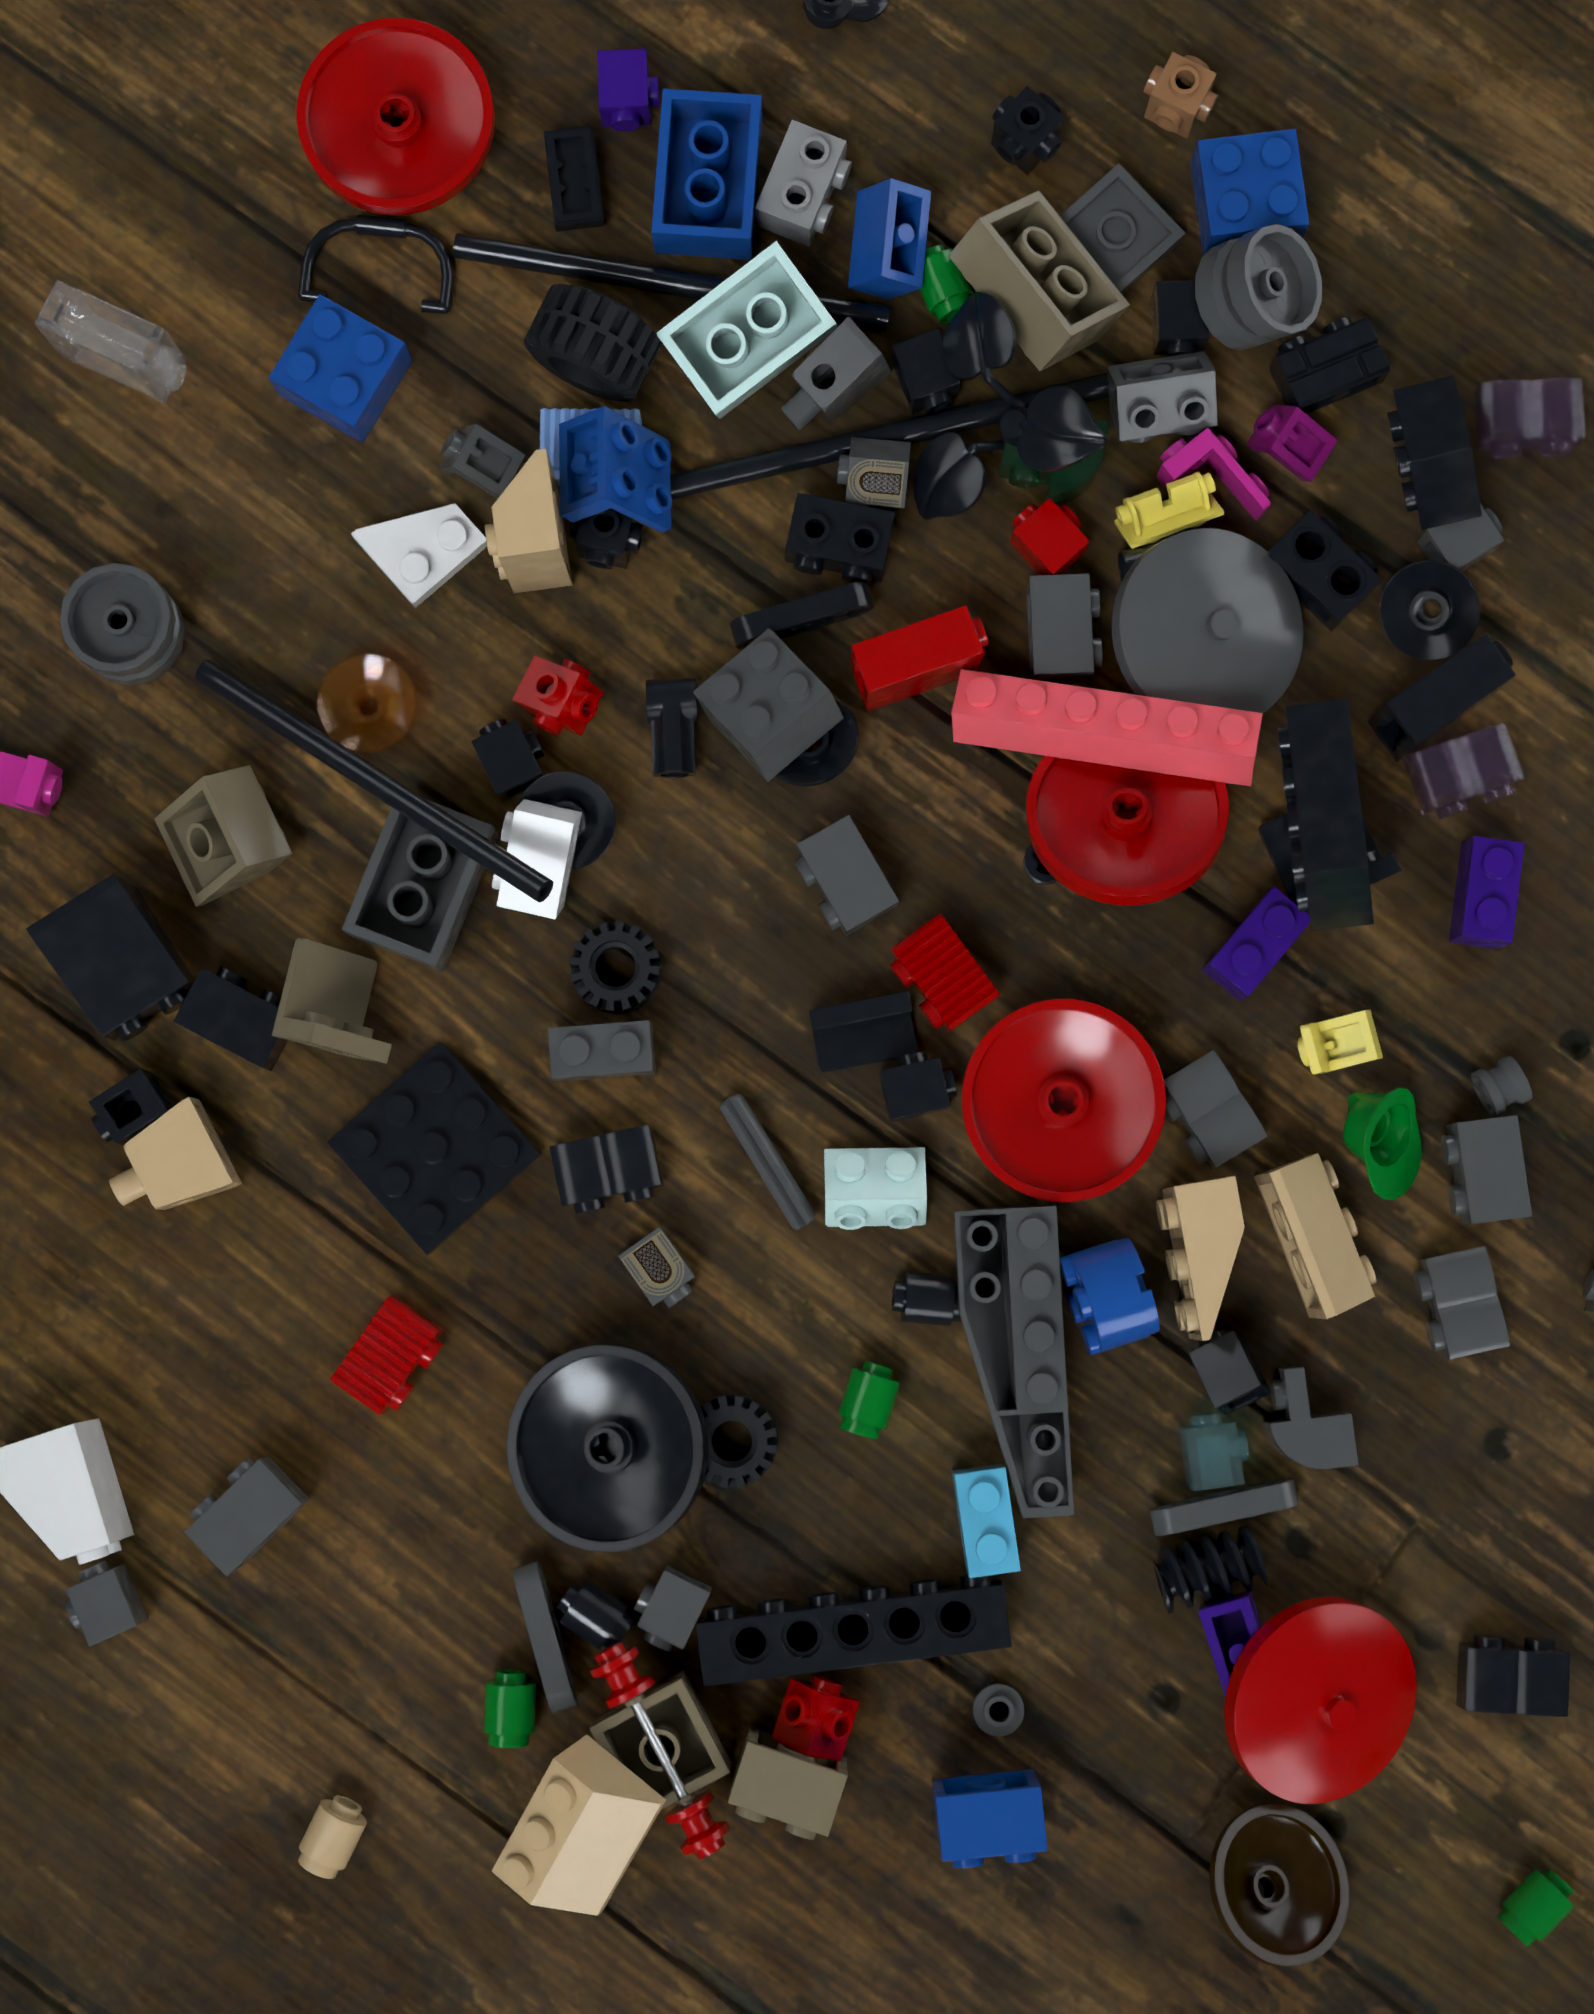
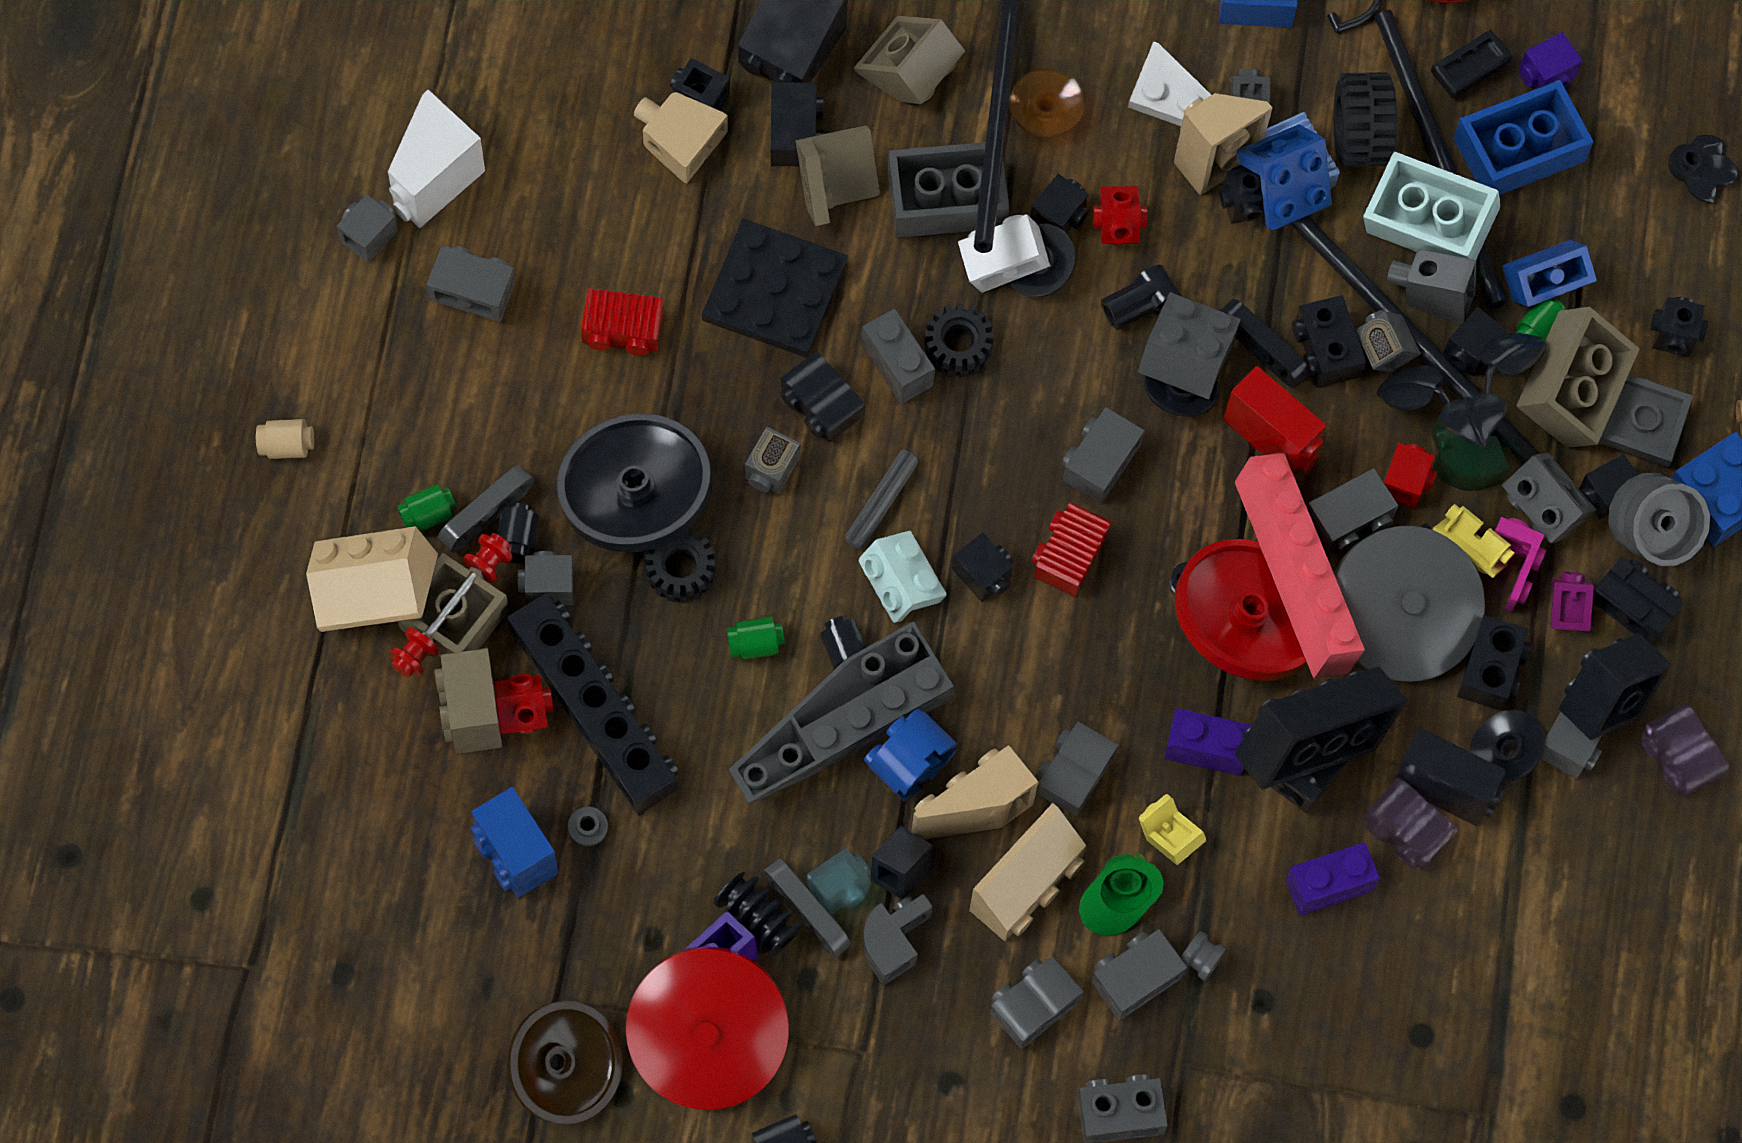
camera: 55 degrees right, 15 degrees down
light grey brick [755,120,852,247] -> none
black panel [809,991,918,1073] -> none
medium azure brick [951,1463,1021,1578] -> none
red dish [962,999,1166,1202] -> none

